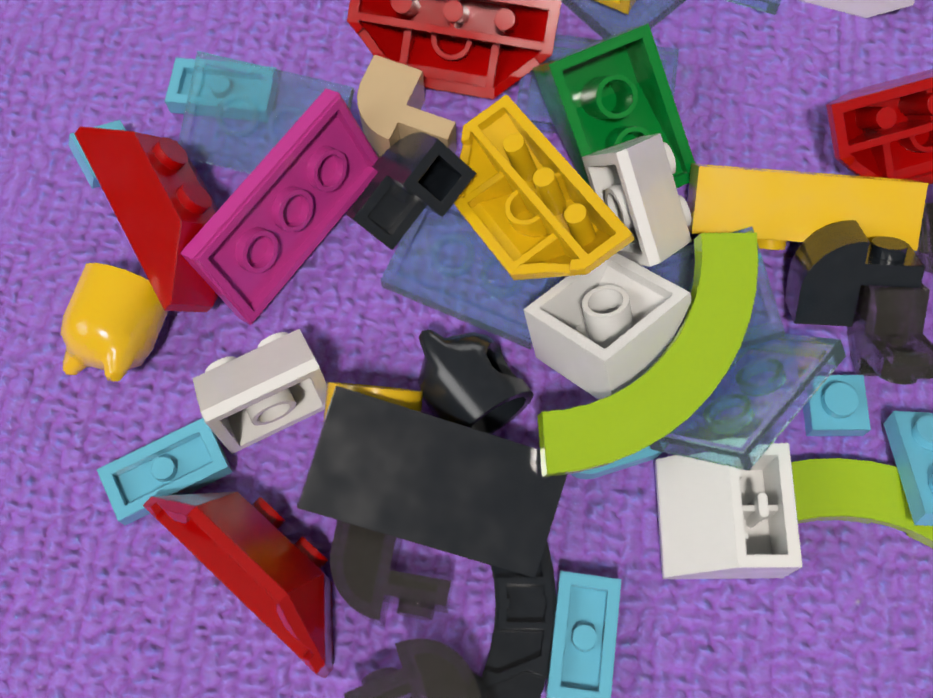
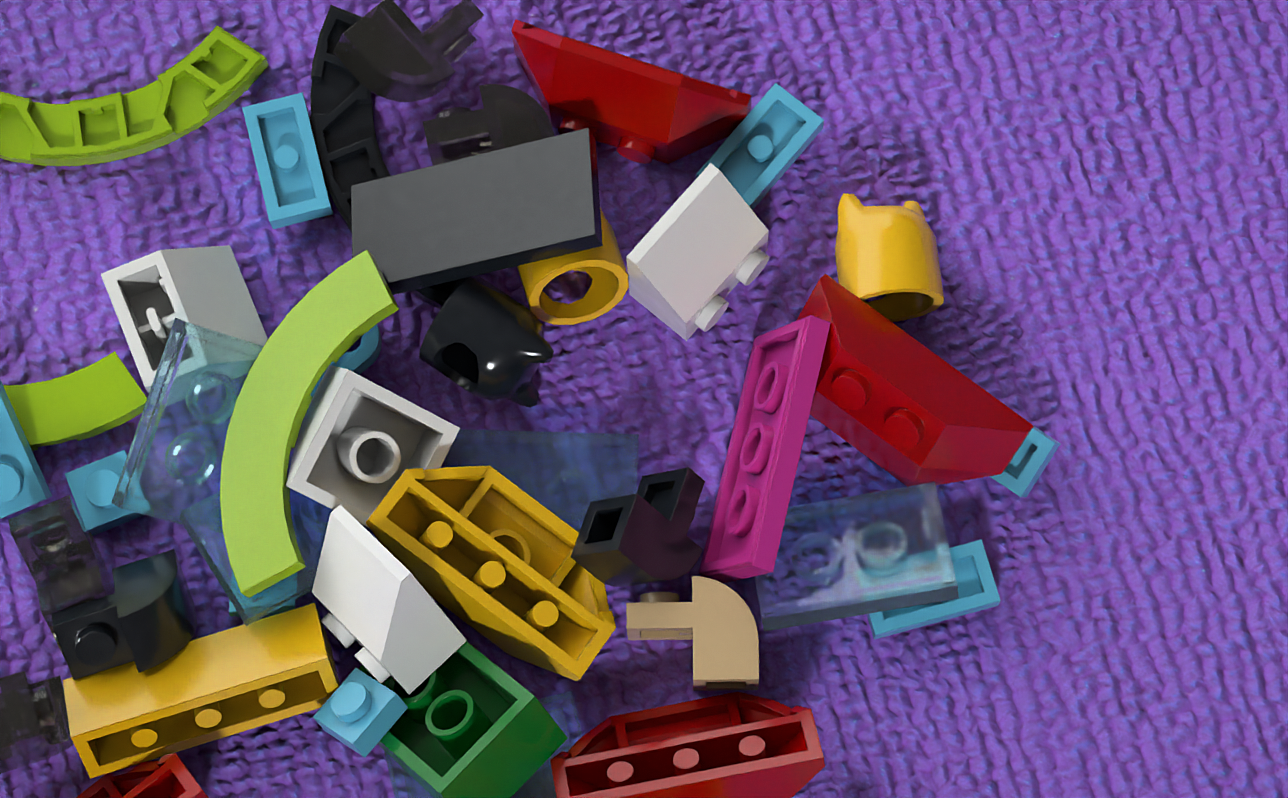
camera: 160 degrees right, 5 degrees up
none -> medium azure plate [313,667,408,758]

